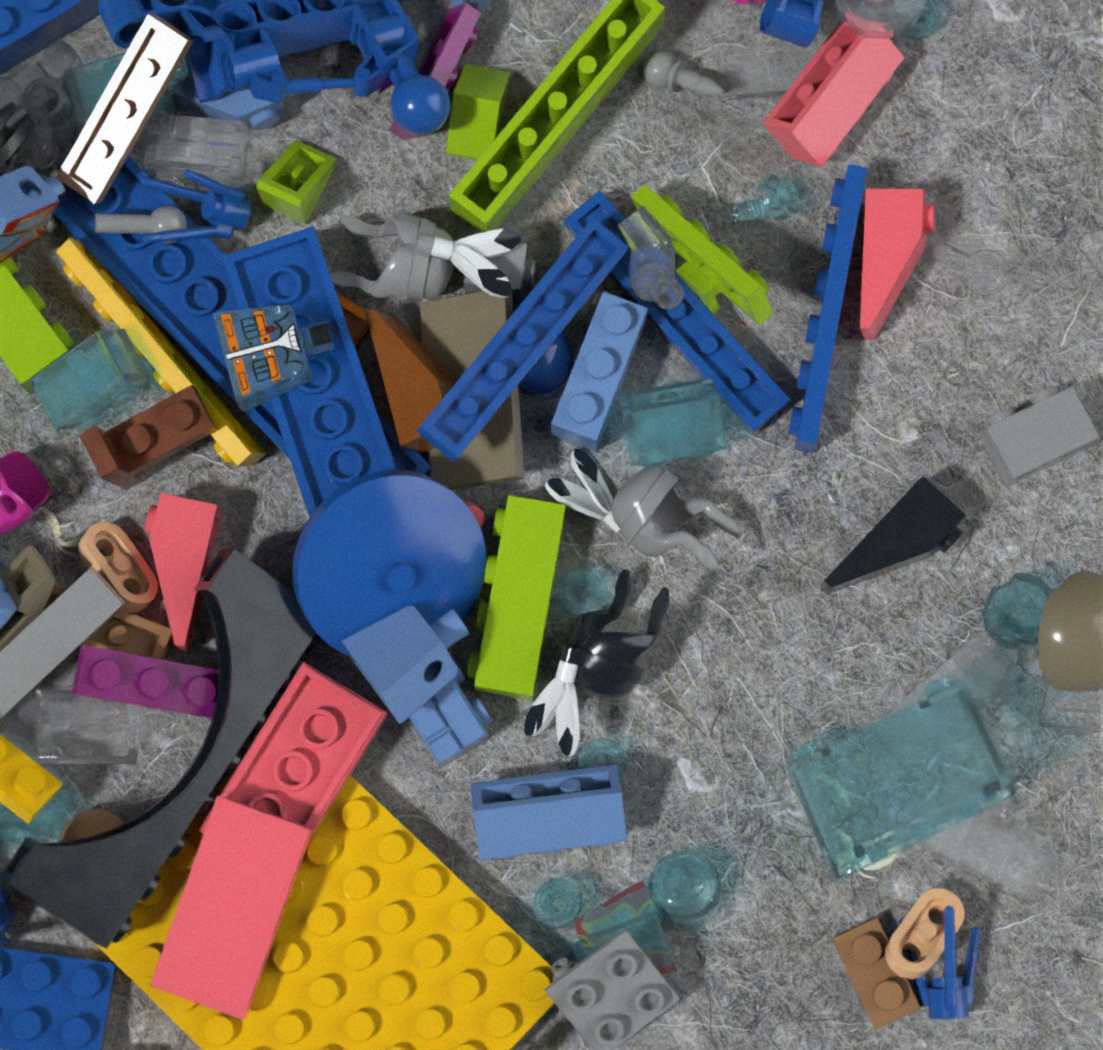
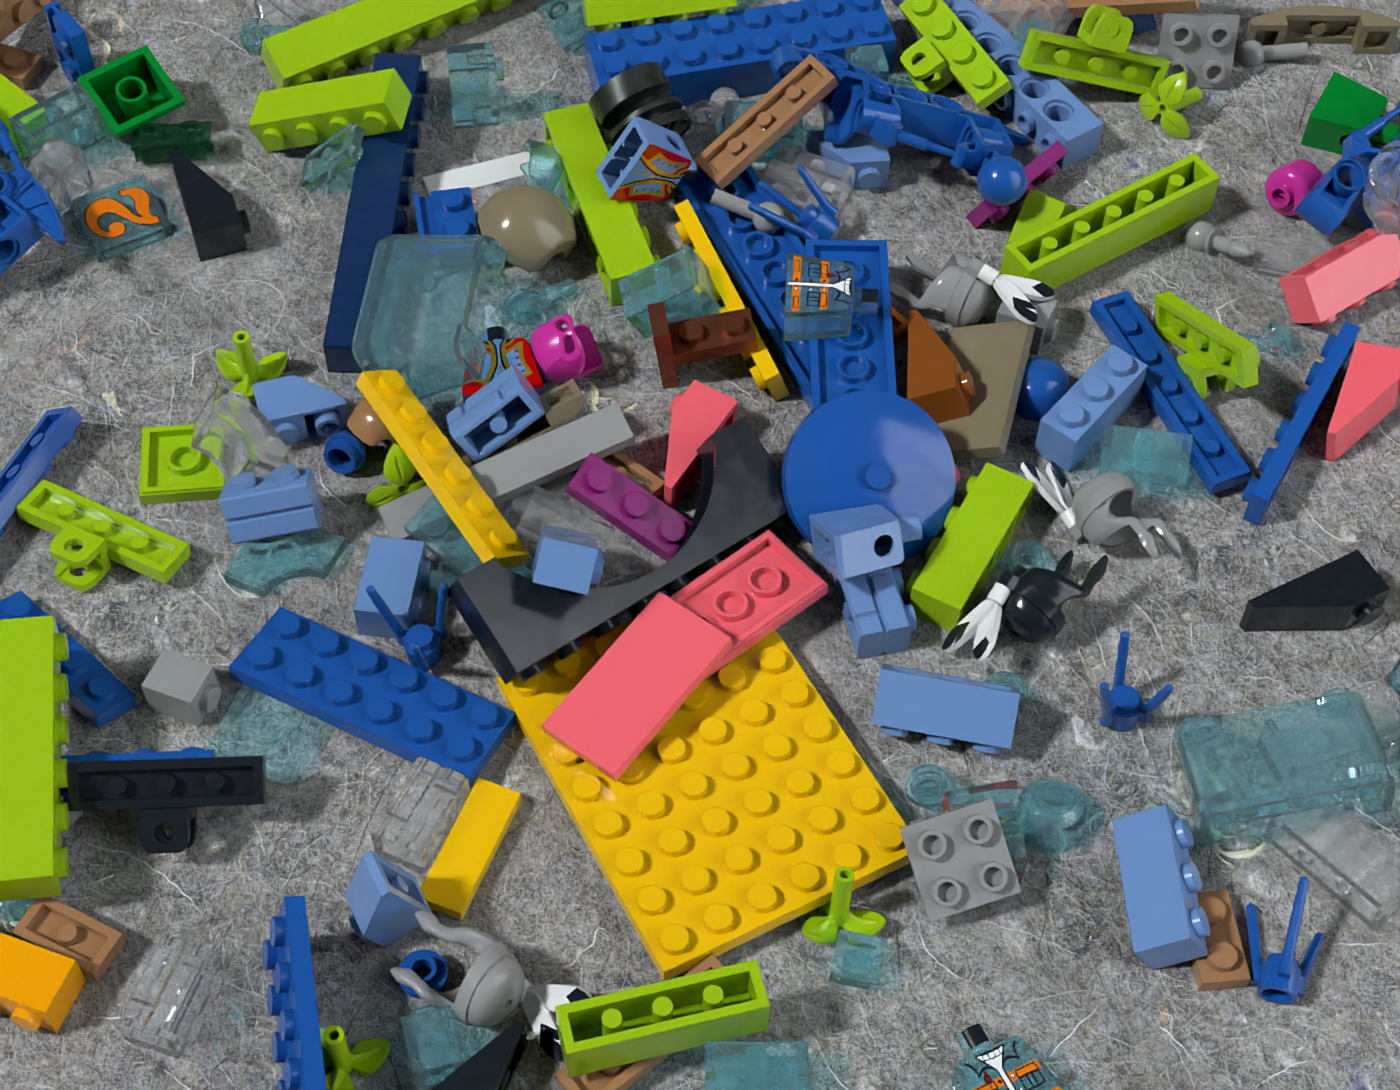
camera: 15 degrees right, 25 degrees down
light nougat plate [78,522,158,613] -> none
lime slope [256,140,337,225] -> none
blue plate [416,217,630,462] -> none
clear arm [617,206,684,309] -> none
light nougat plate [885,888,965,979] -> none
none -> medium blue brick [532,523,605,595]
none -> blue plant [1099,631,1174,732]
none -> medium blue brick [1112,804,1210,970]

